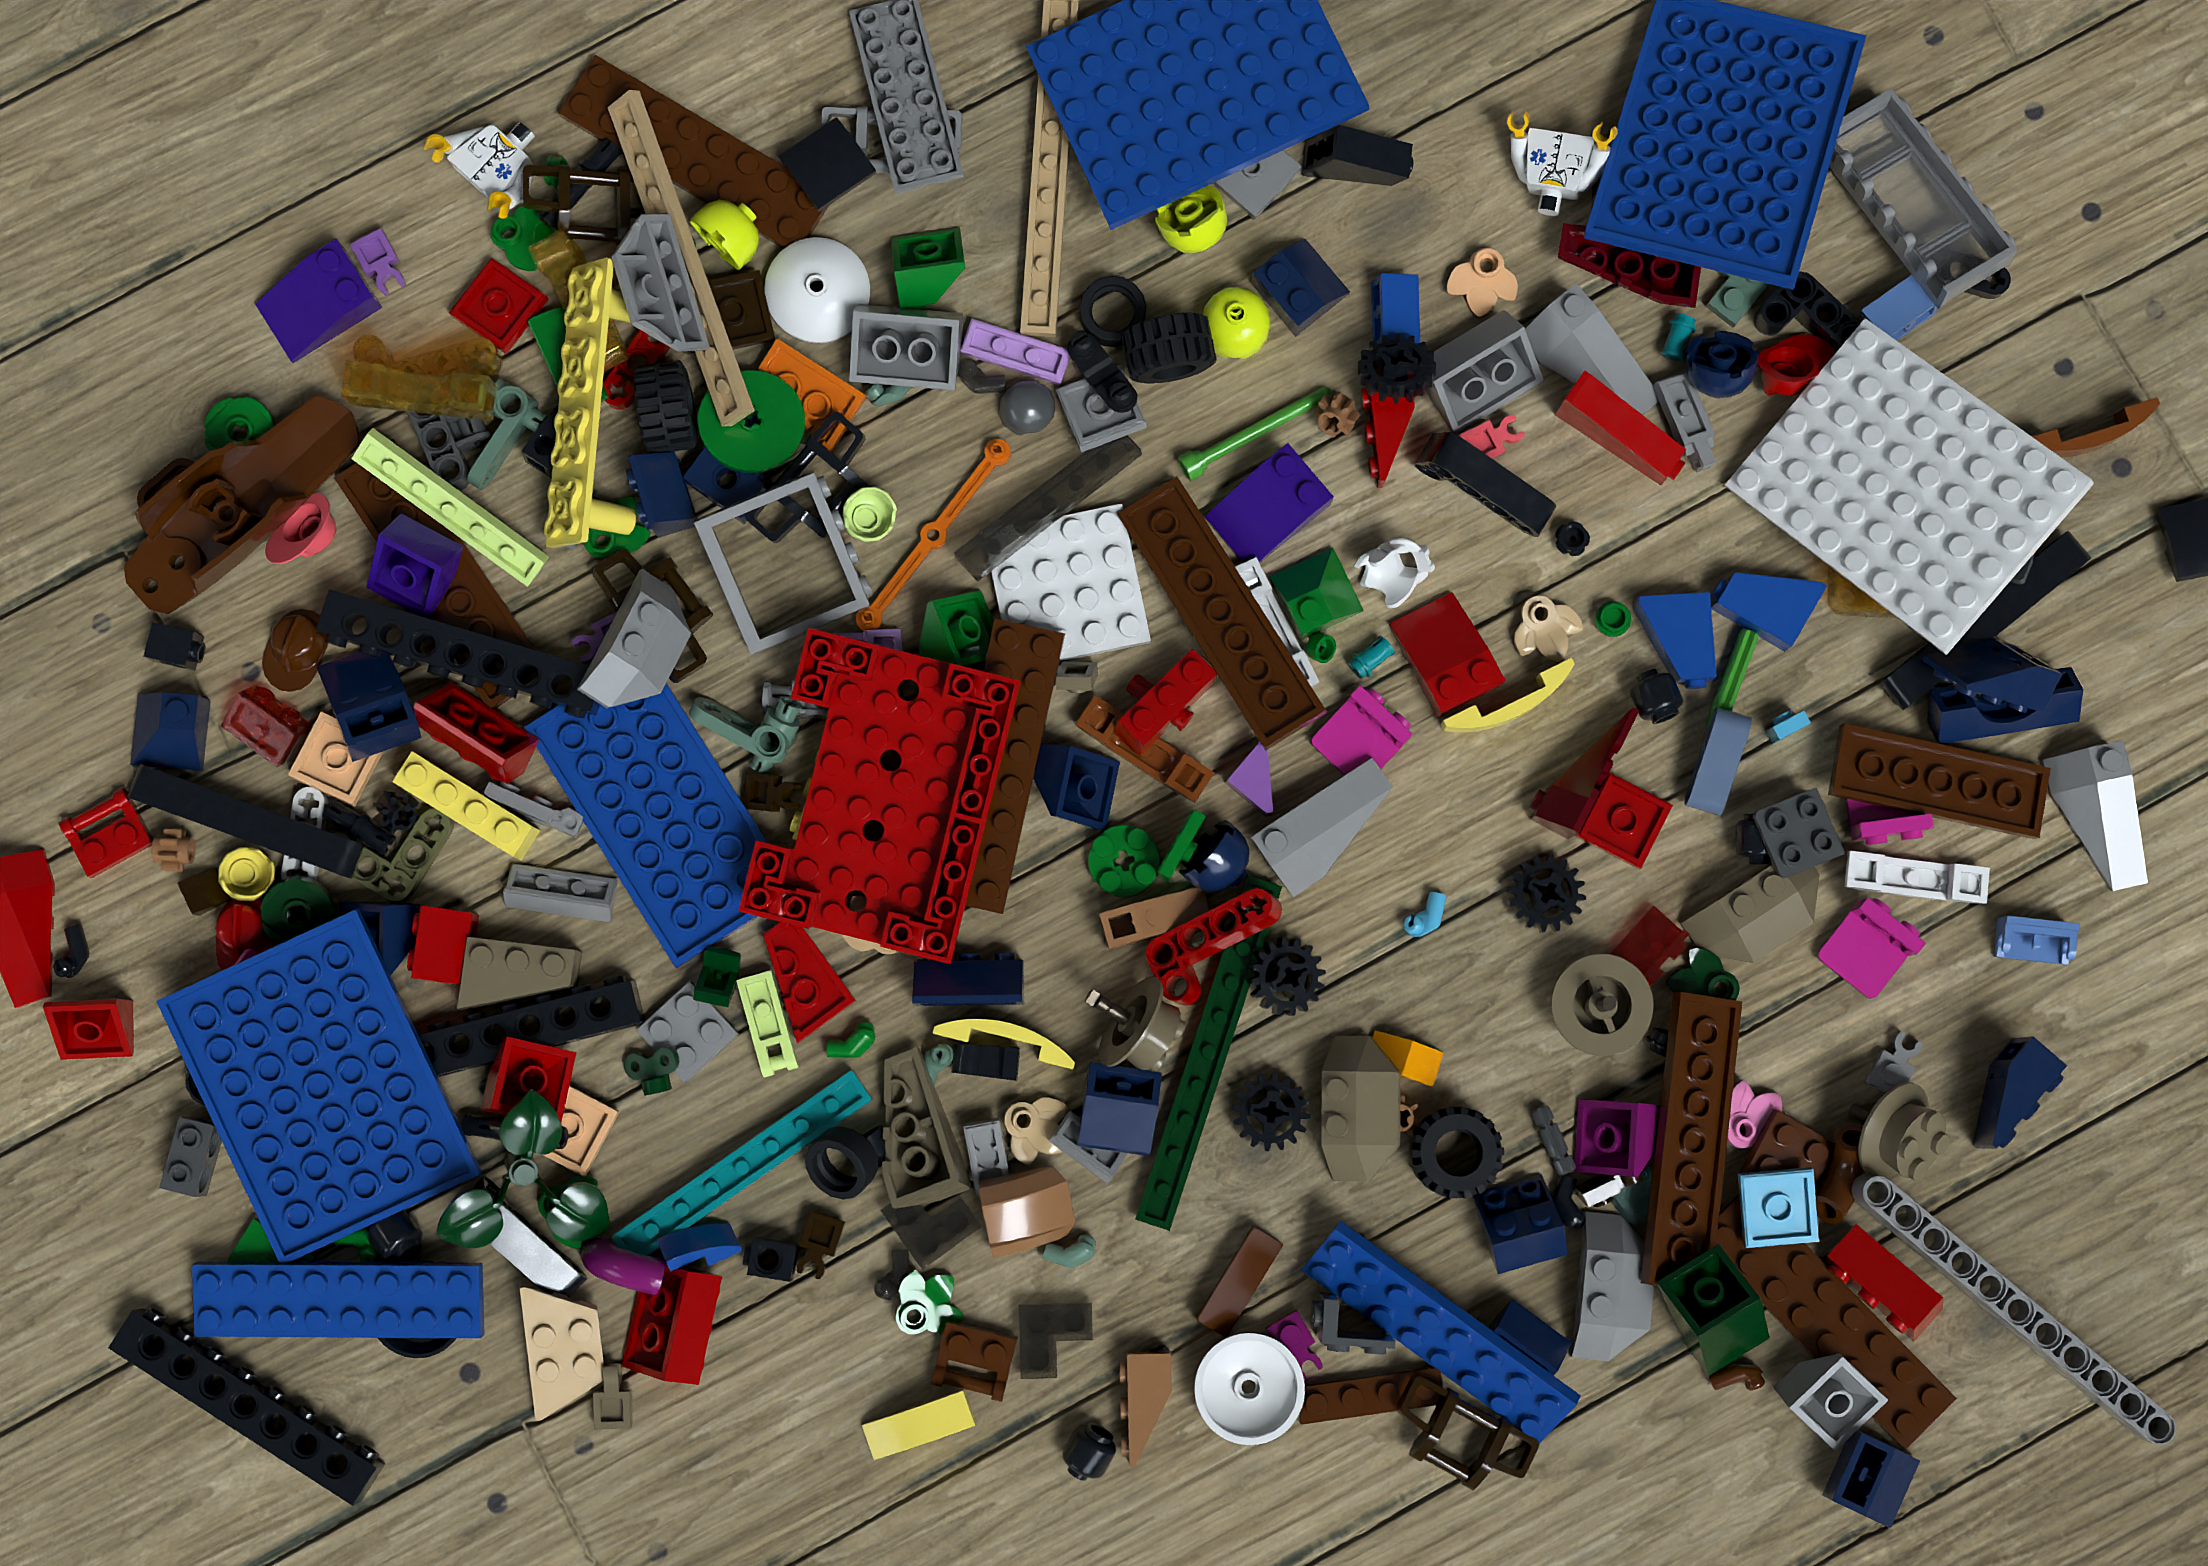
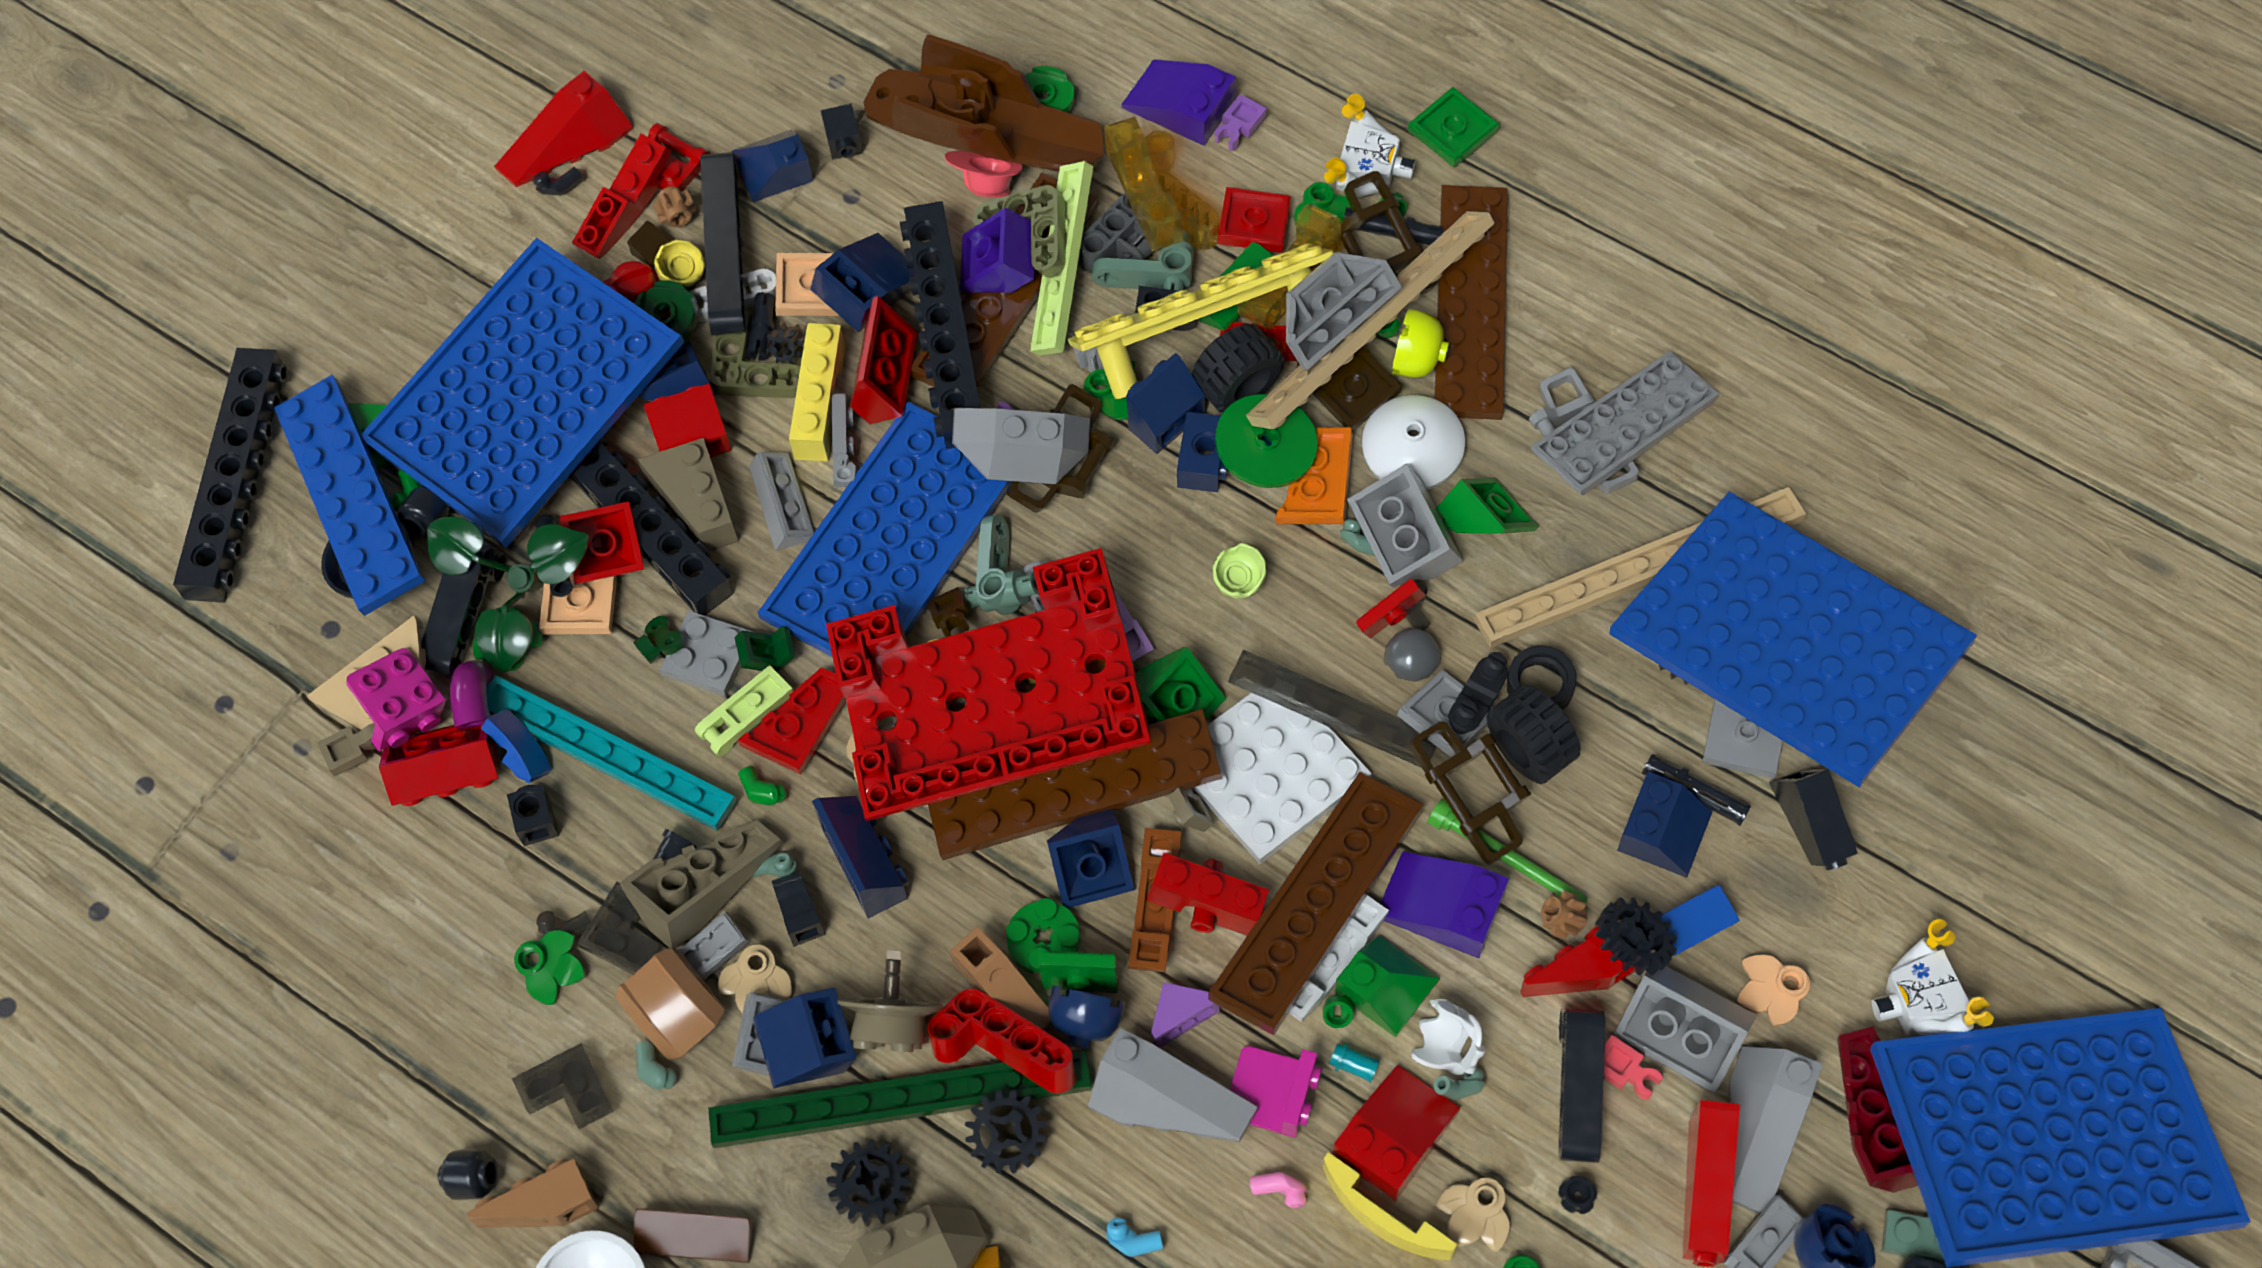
camera: 65 degrees right, 20 degrees down
red slope [43,999,134,1060] -> none
dark grey brick [159,1117,222,1197] -> none
clear red bracket [221,685,312,767] -> none
reddish brown piece [262,609,328,692] -> none
light grey window [694,471,873,655] -> none
black bar [746,412,869,543] -> none
black slope [779,117,876,213] -> none
dark brown plate [797,1210,846,1279] -> none
black tyre [805,1126,878,1200] -> none
orange piece [856,439,1011,632] -> none
light yellow slope [862,1388,976,1460] -> none
reddish brown plate [931,1319,1018,1402] -> none
light yellow slope [933,1019,1075,1070] -> none
lavender tile [960,318,1070,386] -> none
neon yellow cylinder [1155,185,1227,253] -> none
neon yellow cylinder [1202,287,1271,359] -> none
teal pin [1661,313,1696,361] -> none
none -> dark pink bracket [346,648,446,752]
none -> red slope [571,133,671,259]
none -> olive beam [973,185,1066,278]
none -> bright pink arm [1250,1172,1308,1208]
none -> red plate [1355,579,1426,639]
none -> green plate [1407,87,1500,168]
none -> dark brown bar [1409,722,1532,865]
none -> sand green arm [1434,1068,1485,1100]
none -> black pin [1641,754,1751,826]

